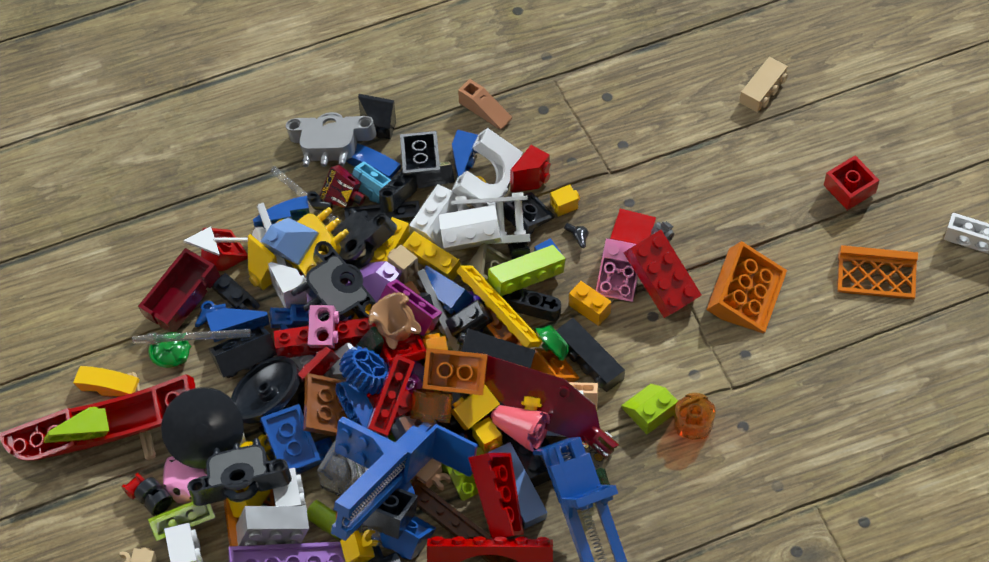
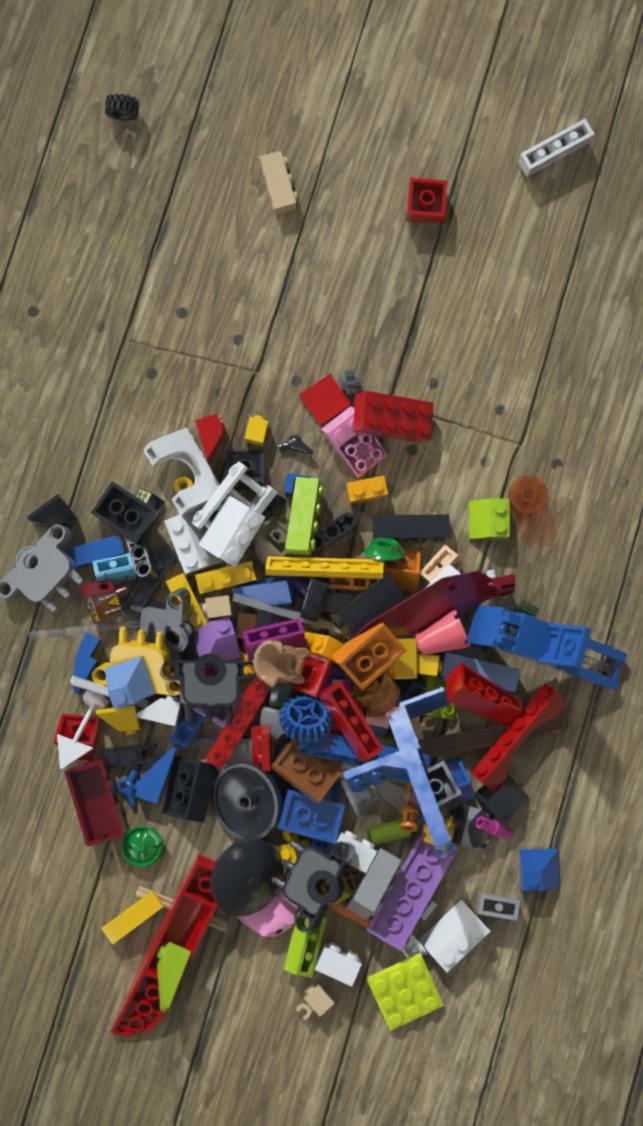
camera: 55 degrees left, 25 degrees up
red bush [121,473,145,500] -> none
clear bar [132,329,251,345] -> none
black wheel [134,477,173,516] -> none
black arm [307,191,333,211] -> none
bright pink brick [308,305,339,348] -> none
blue slope [452,130,478,178] -> none
nougat slope [458,79,512,130] -> none
yellow plate [521,396,542,411] -> none
orange slope [706,241,787,333] -> none
orange fence [837,245,918,300] -> none

